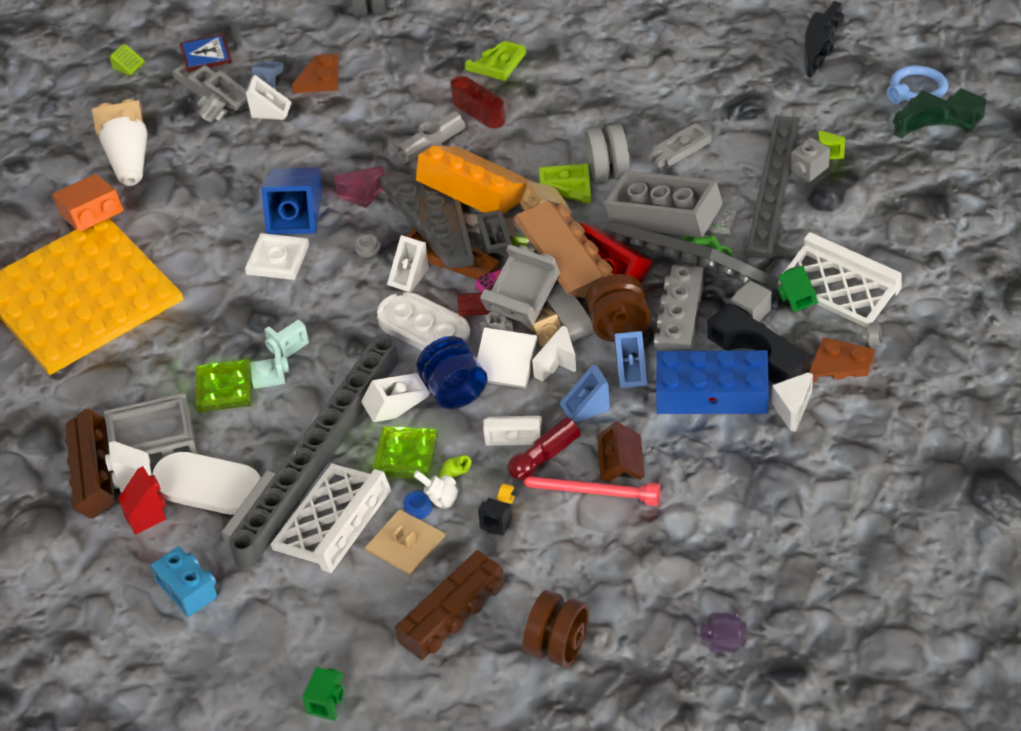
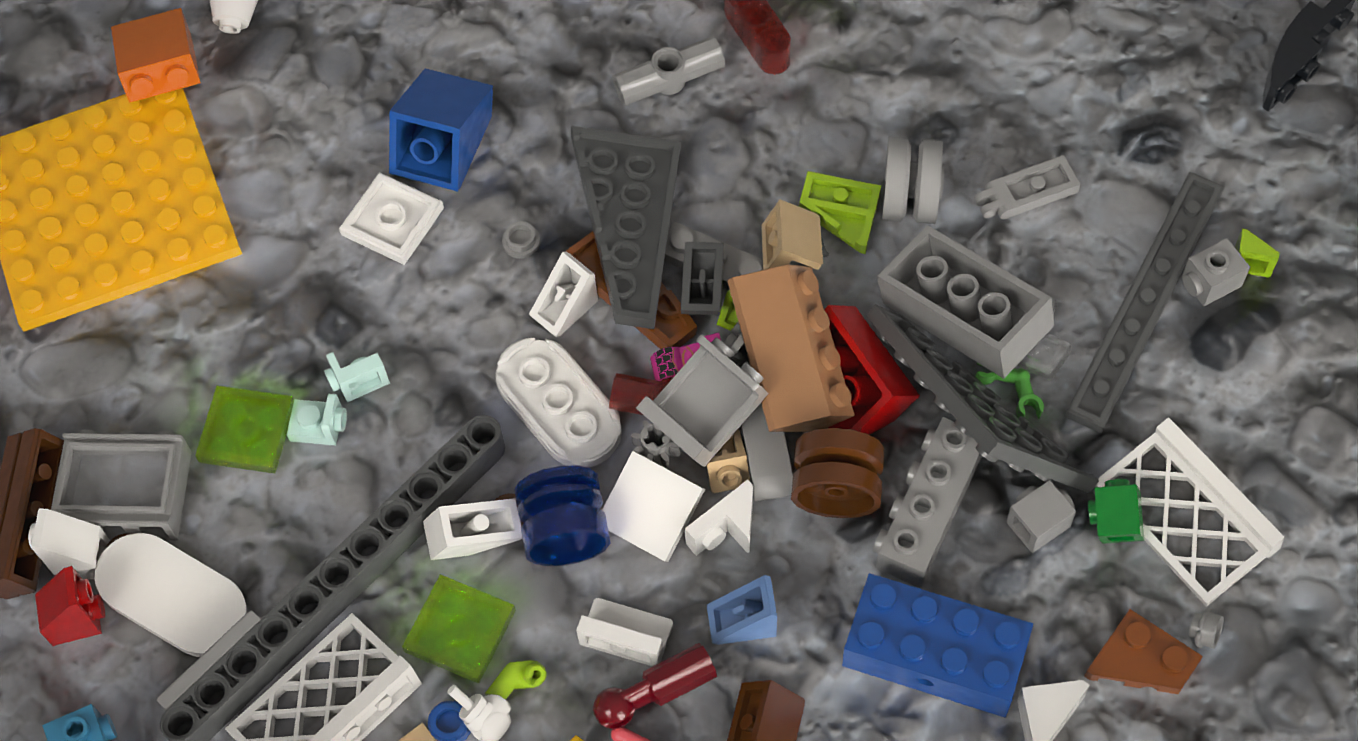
camera: 15 degrees right, 15 degrees up
clear pink slope [334,166,384,208] -> none
light orange slope [416,145,534,215] -> none
medium blue slope [615,331,647,388] -> none
black arch [707,303,811,384] -> none

